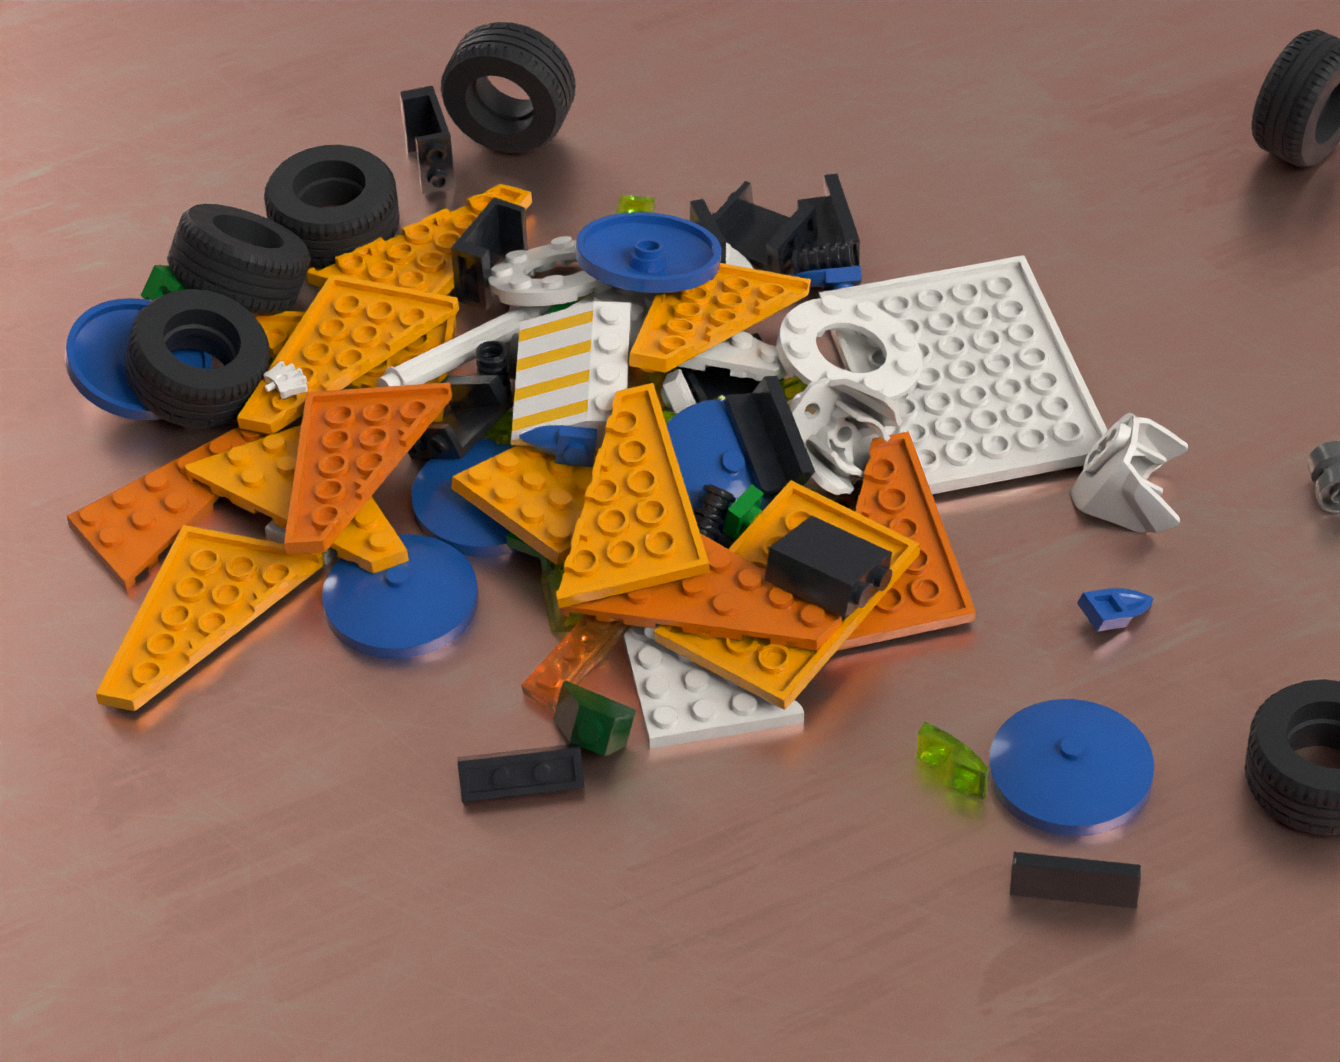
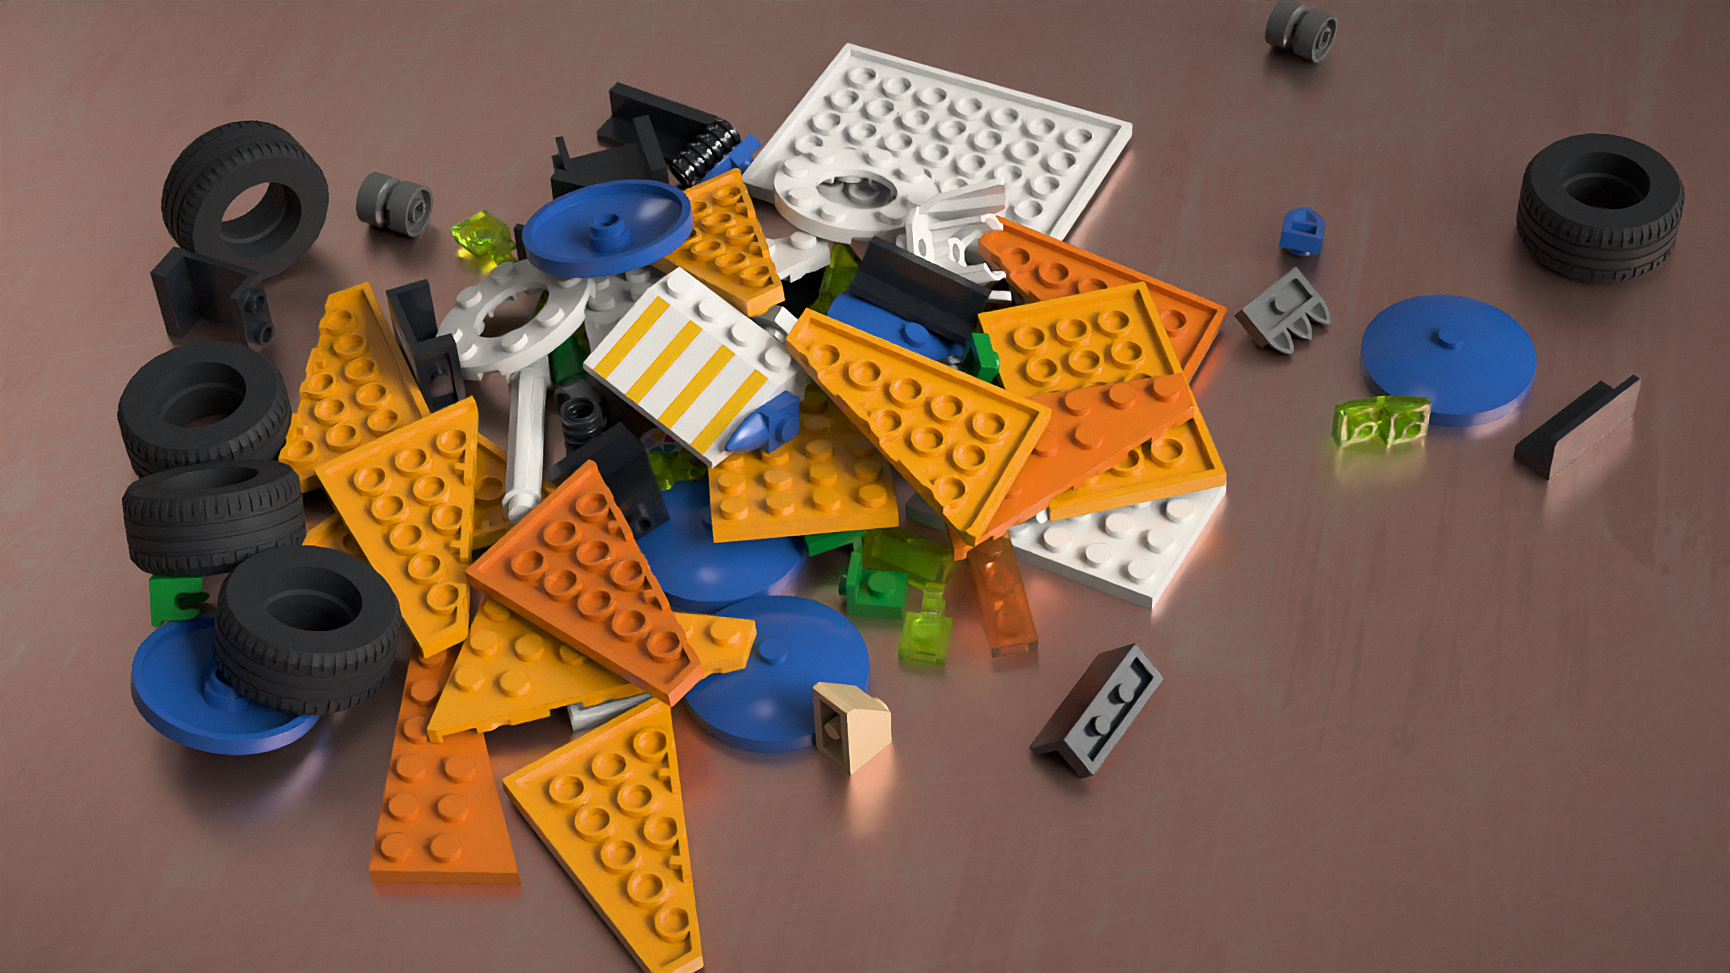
camera: 50 degrees left, 0 degrees up
white piece [264,361,308,399] -> none
dark green slope [553,681,636,757] -> none
black brick [764,515,892,618] -> none
white piece [1070,412,1188,533] -> none
none -> dark grey wheel [356,172,433,237]
none -> tan slope [812,682,892,776]
none -> green bracket [839,552,909,620]
none -> clear neon green plate [898,582,953,666]
none -> plate [1234,267,1331,355]

